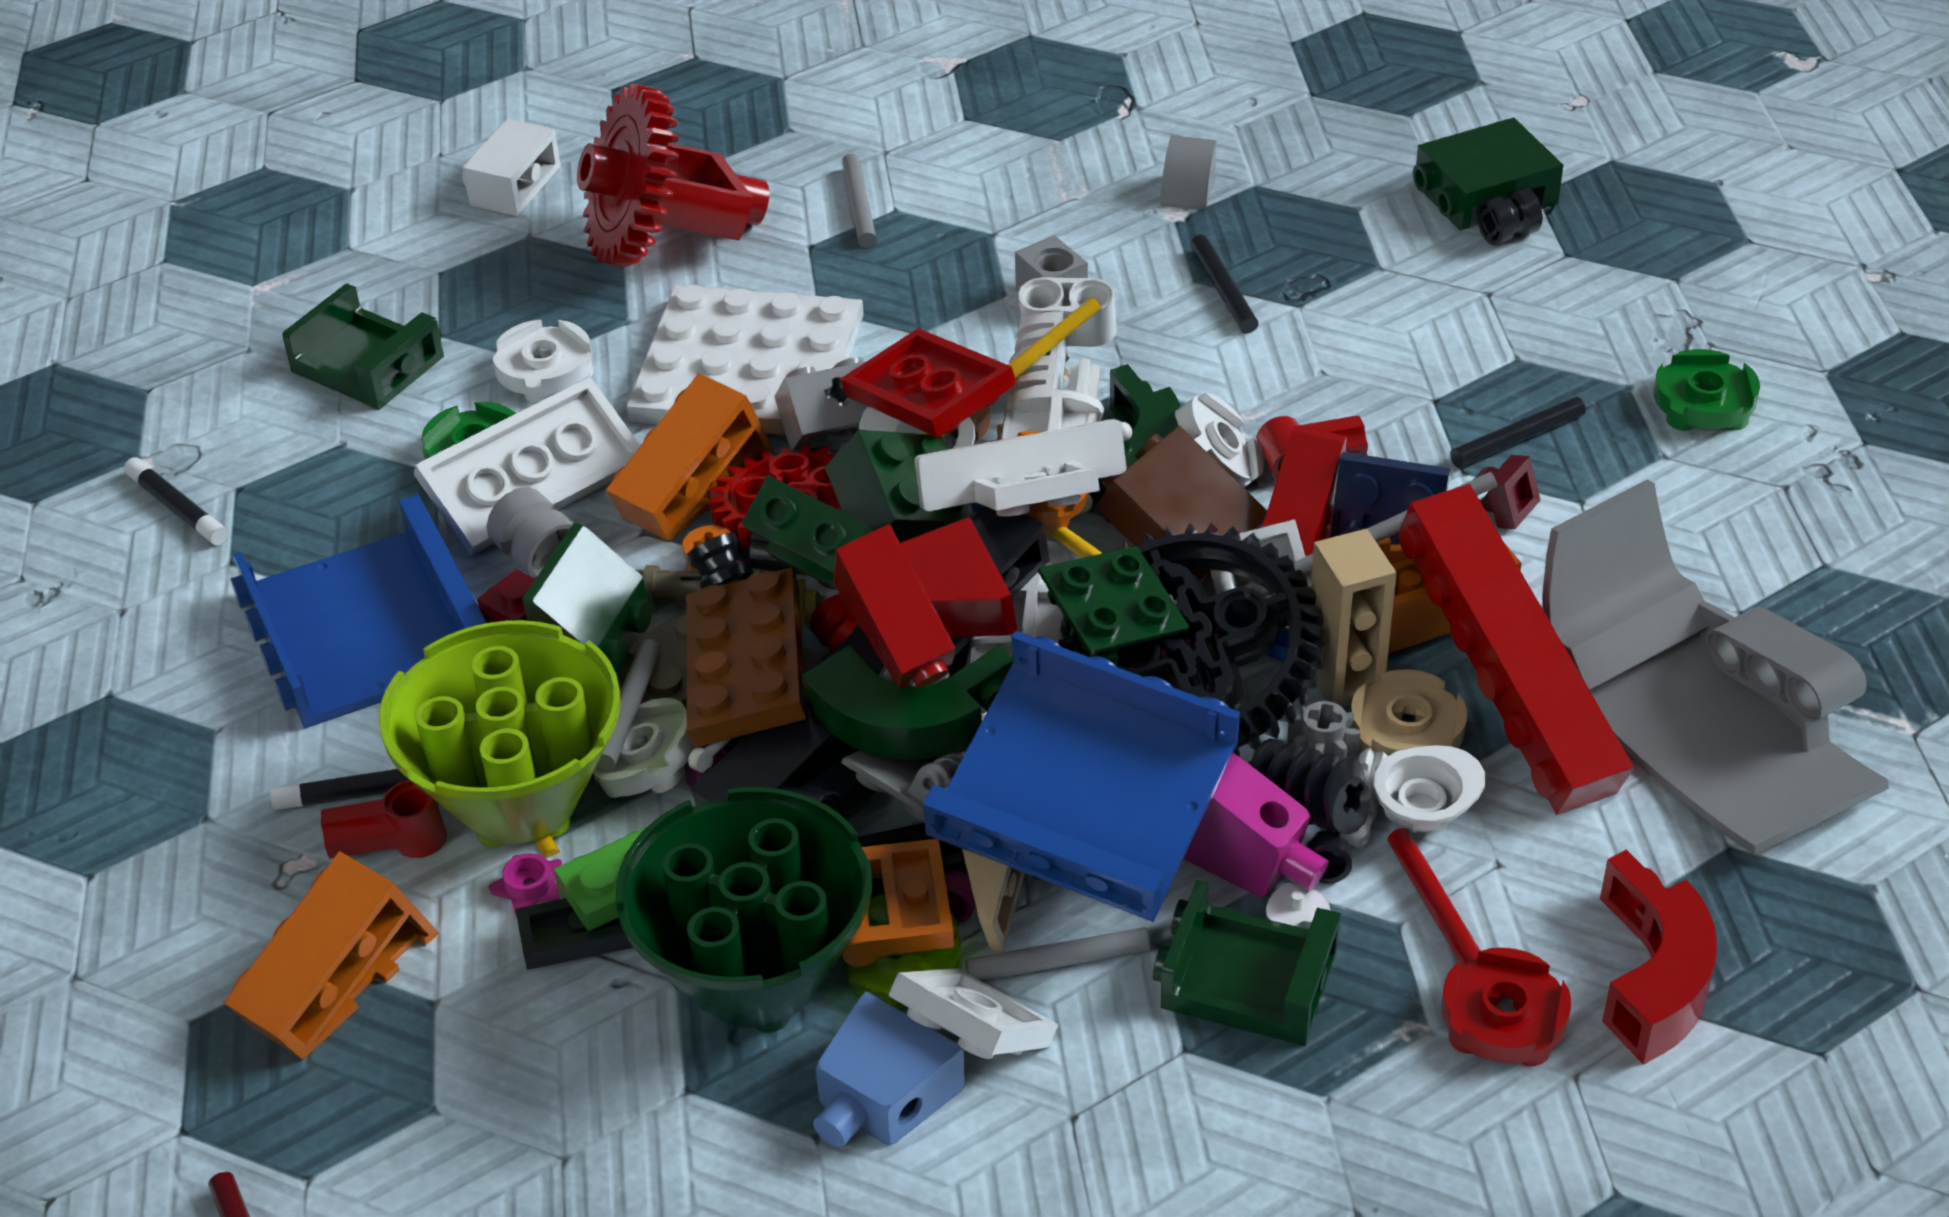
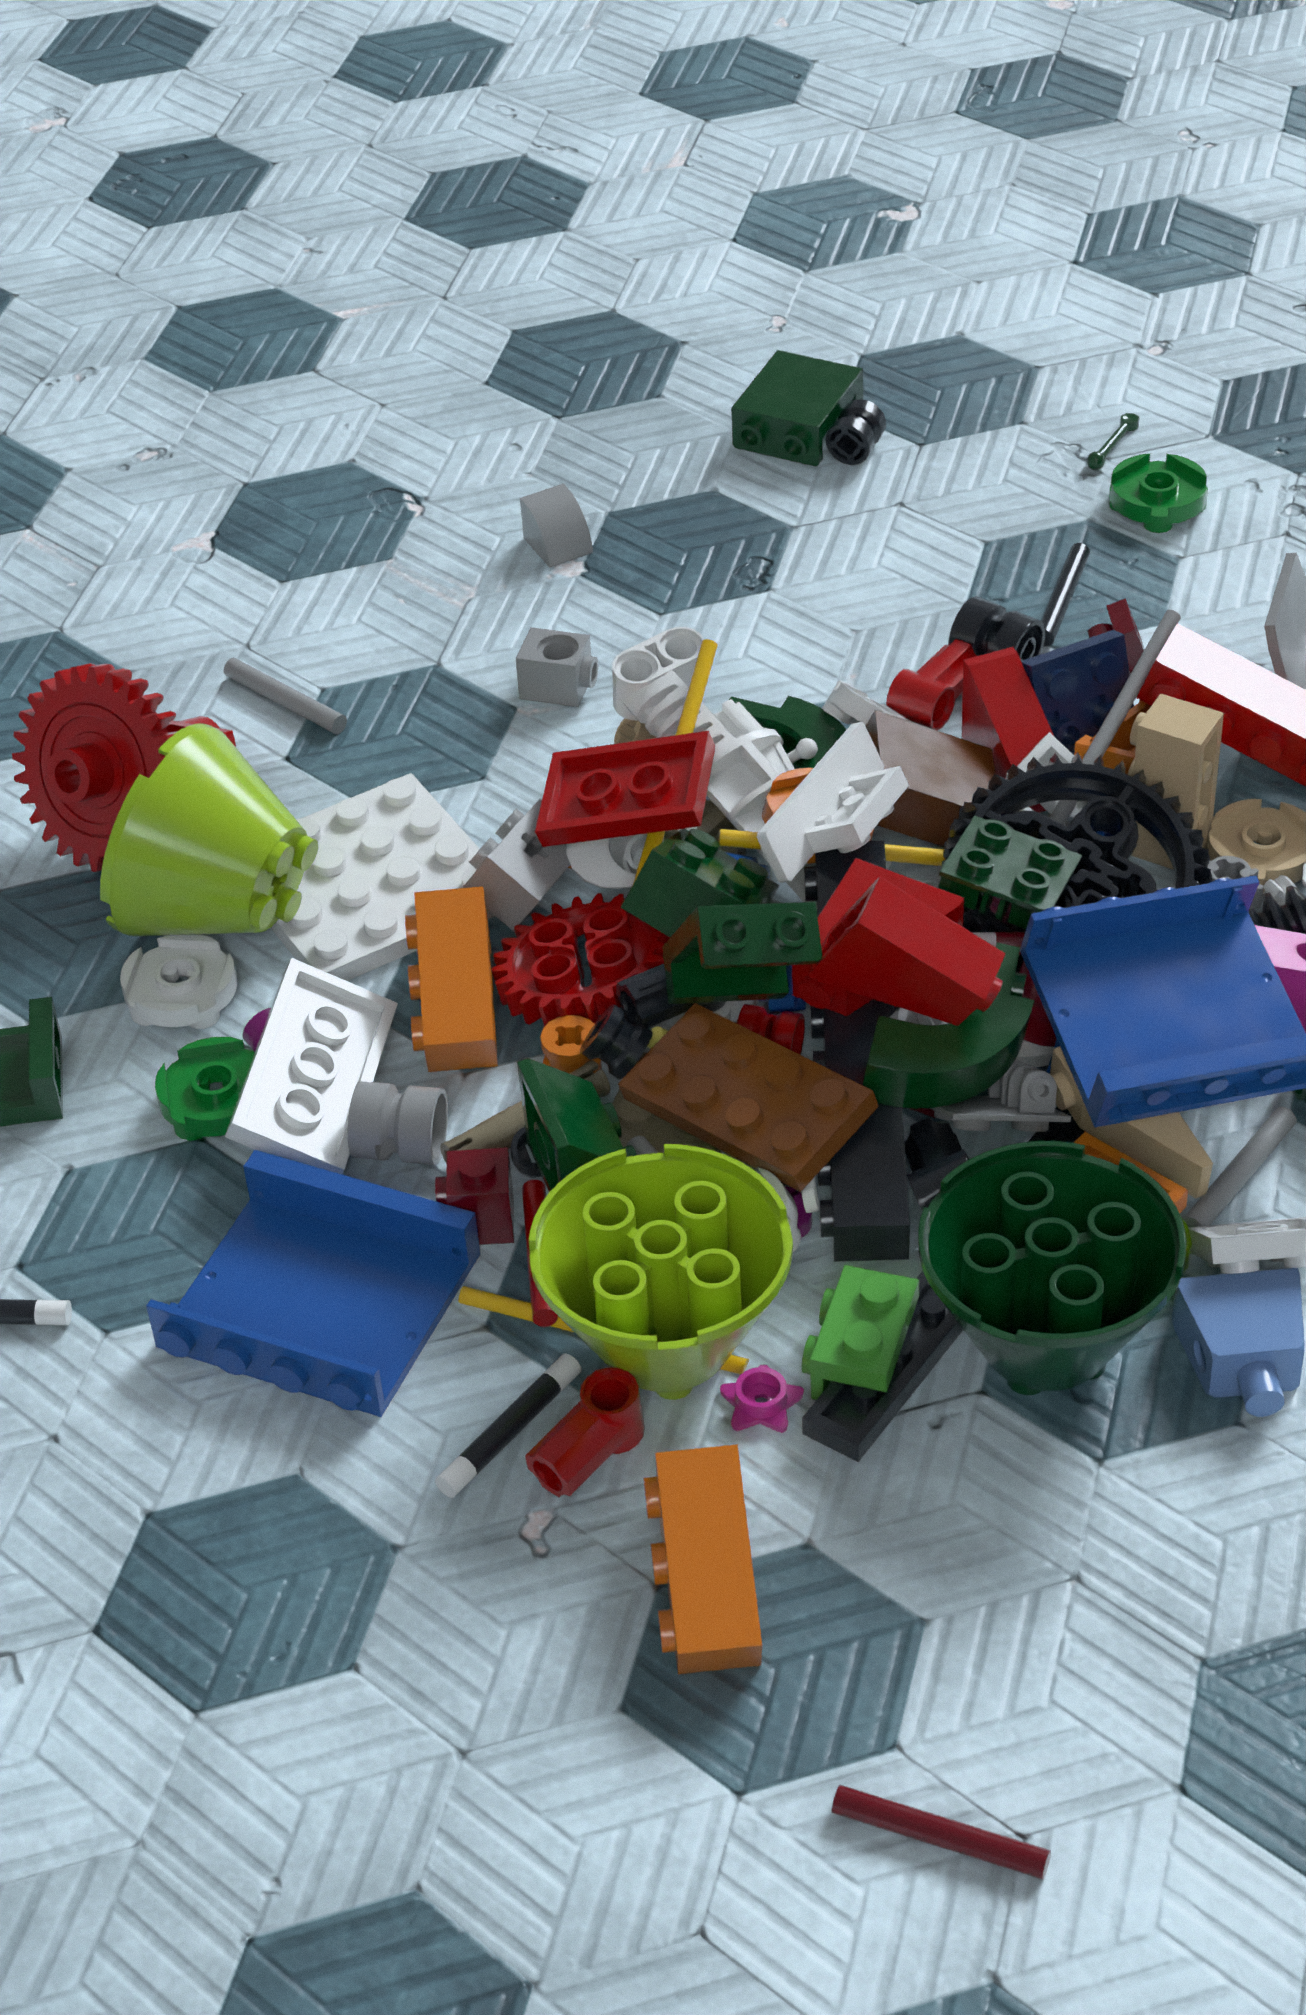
camera: 40 degrees left, 0 degrees up
black bar [1190,234,1259,333] -> none
none -> lime cone [100,723,318,936]
none -> black wheel [948,596,1045,661]
none -> dark green hinge [1086,413,1139,470]

